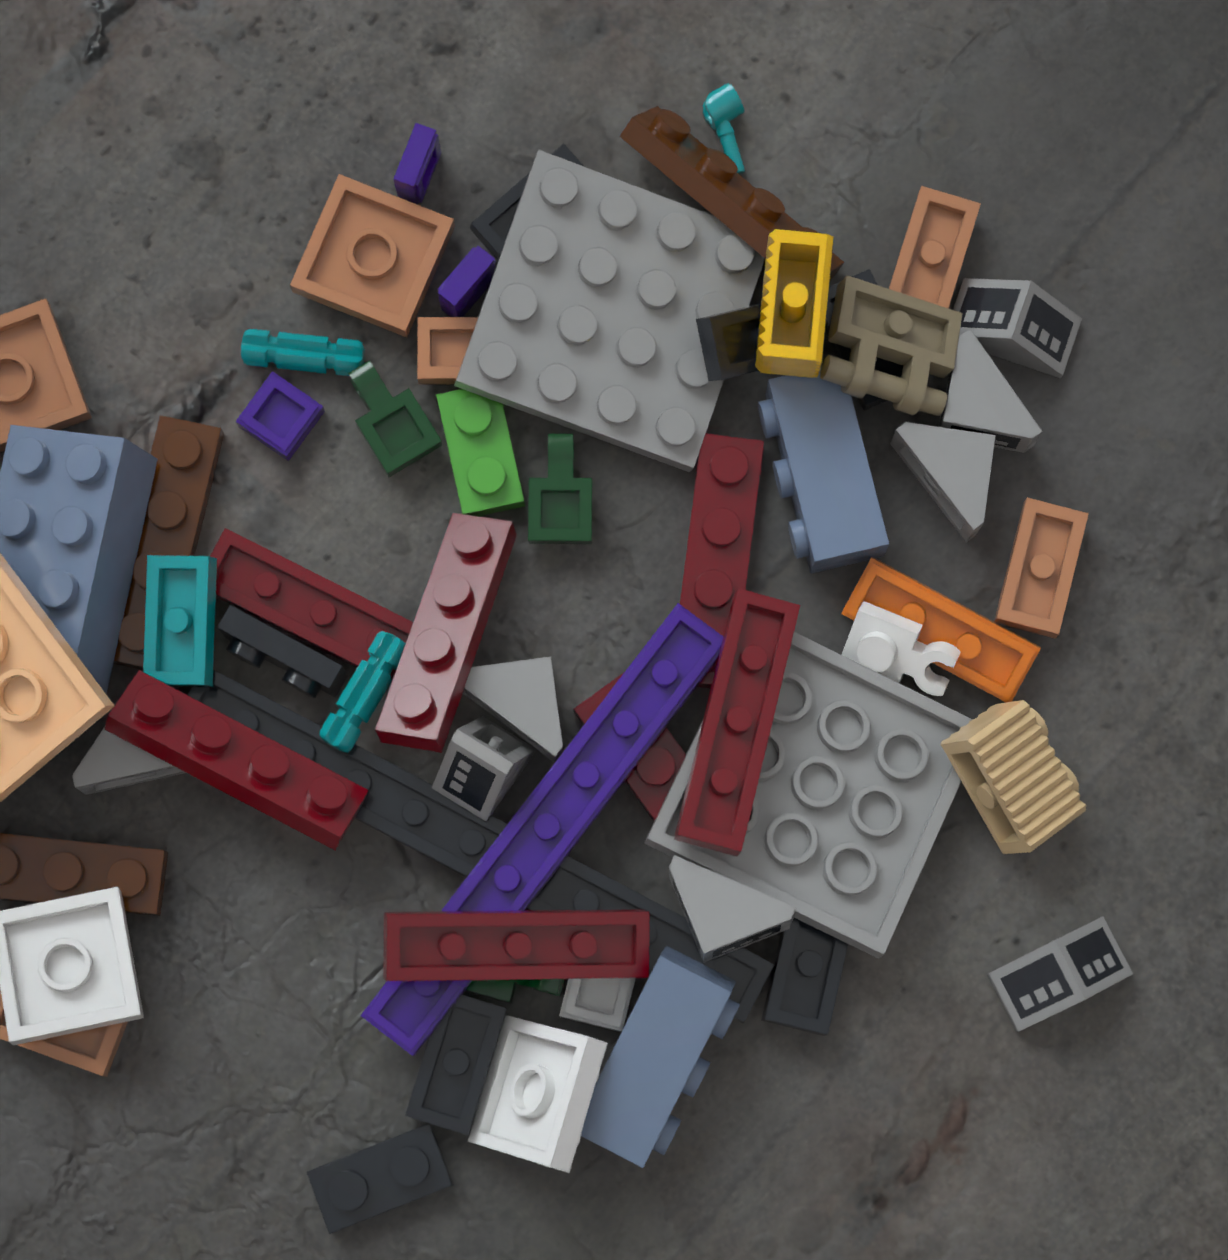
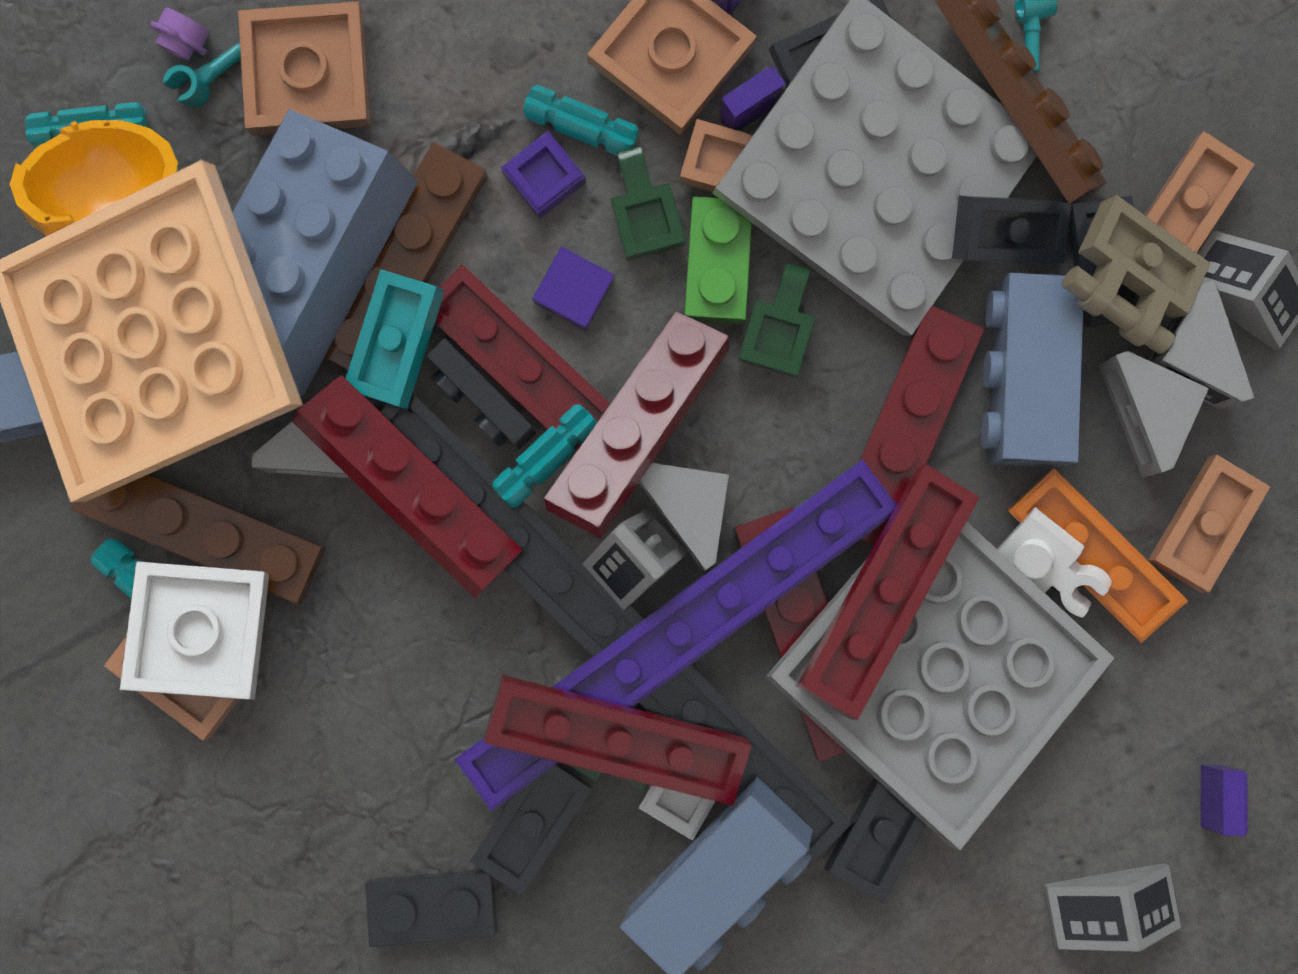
camera: 15 degrees right, 5 degrees up
white plate [468,1015,607,1173] -> none
light grey slope [669,855,796,963] -> none
yellow brick [755,229,834,378] -> none
tan brick [941,700,1086,854] -> none
none -> dark purple tile [532,246,615,331]
none -> dark purple tile [1201,765,1248,836]

